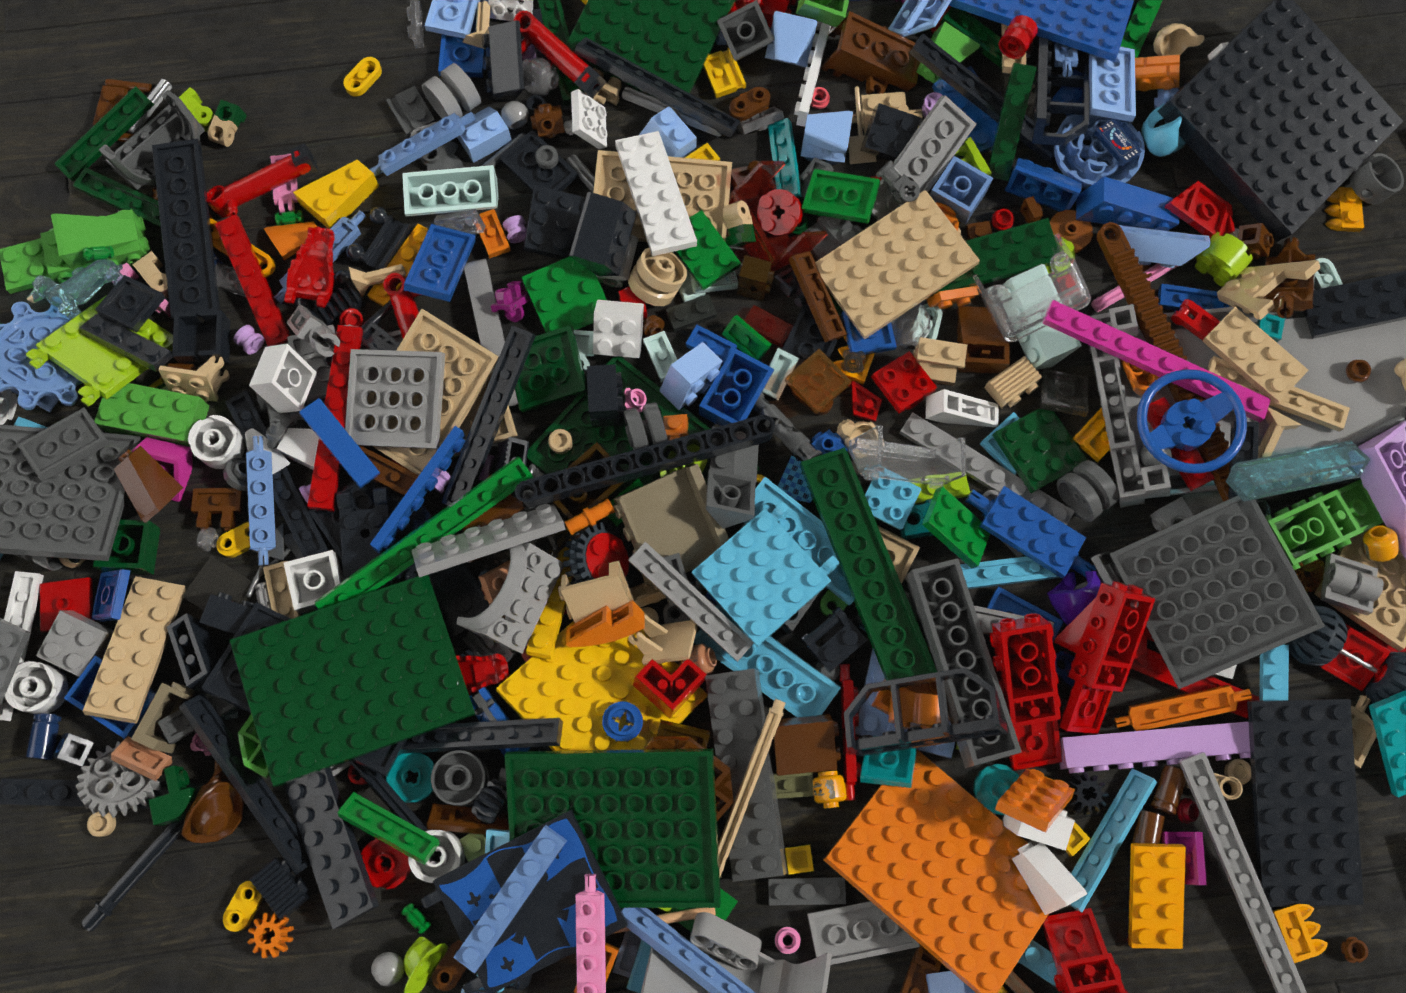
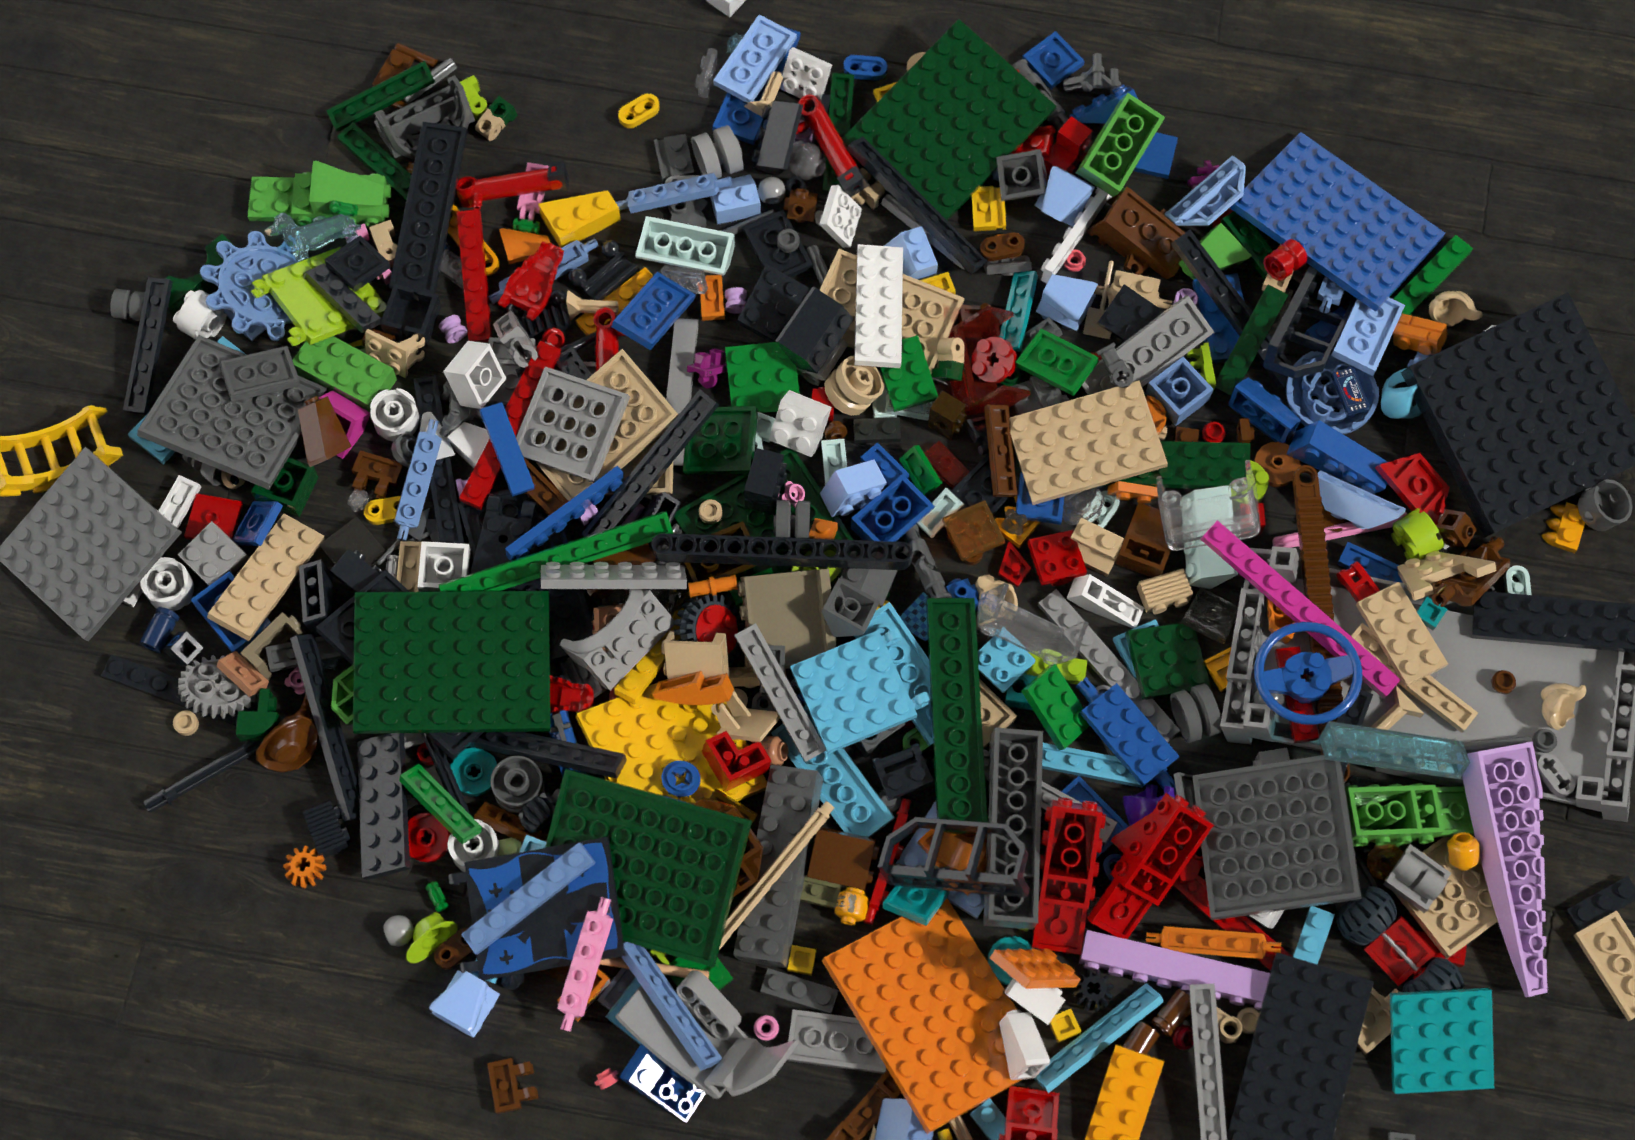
camera: 20 degrees right, 5 degrees down
yellow plate [223,881,264,932] -> none
magenta bracket [1161,832,1206,885] -> none

